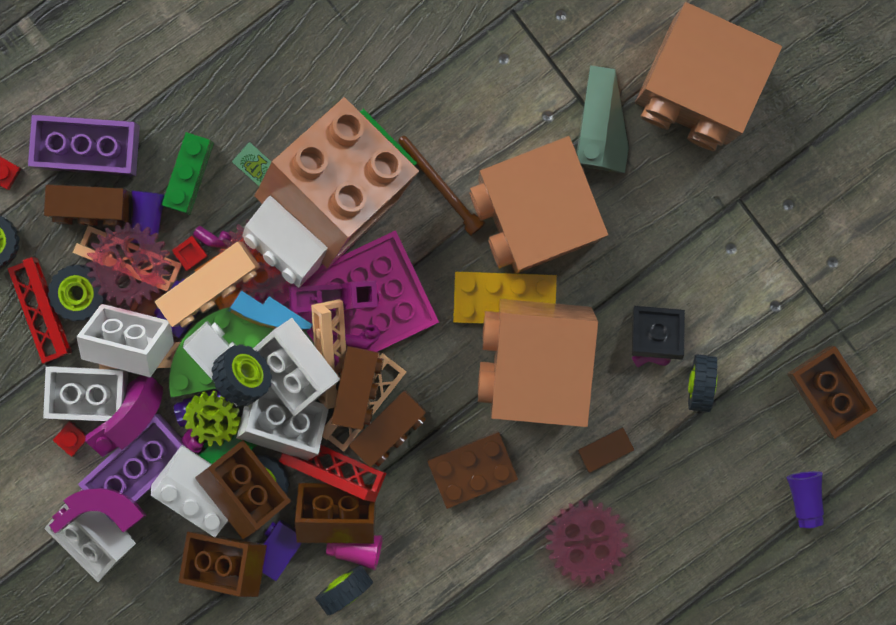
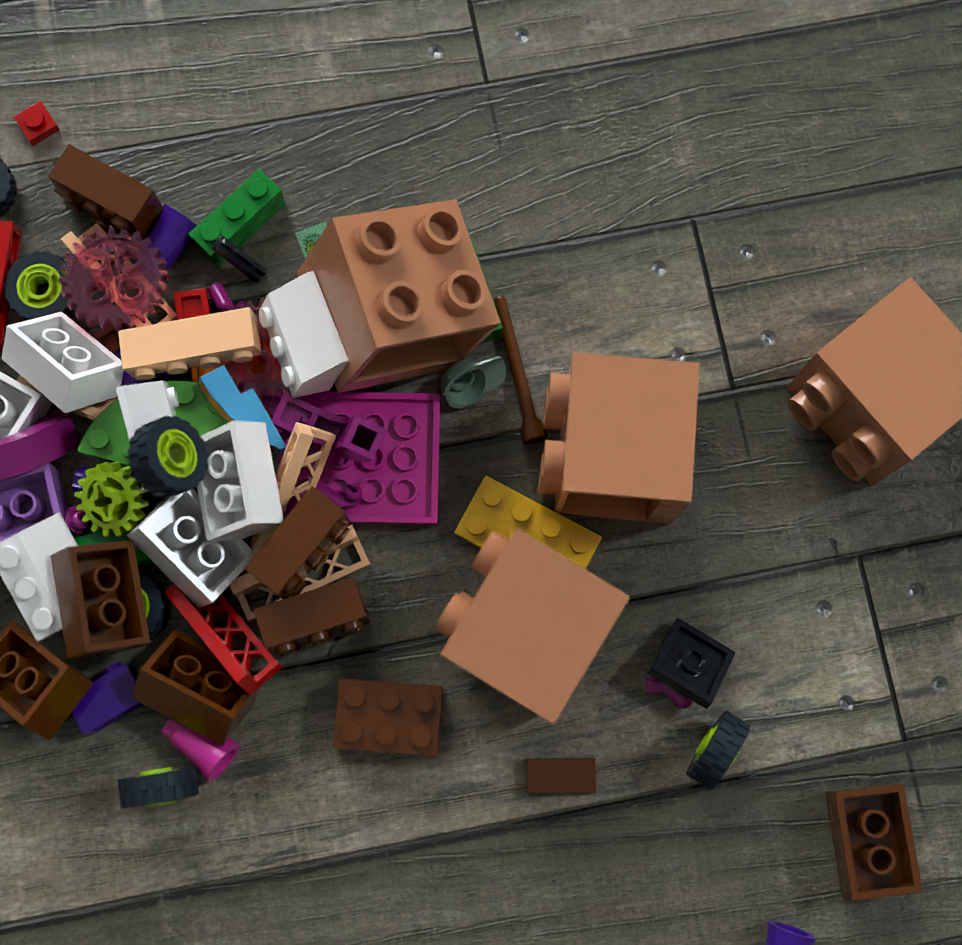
camera: 20 degrees right, 10 degrees down
medium lavender brick [28,115,140,176] -> none
clear pink gear [545,499,628,583] -> none
sand green wedge [576,65,629,173] -> none
none -> black axle [212,236,266,282]
none -> sand green cap [440,356,506,408]

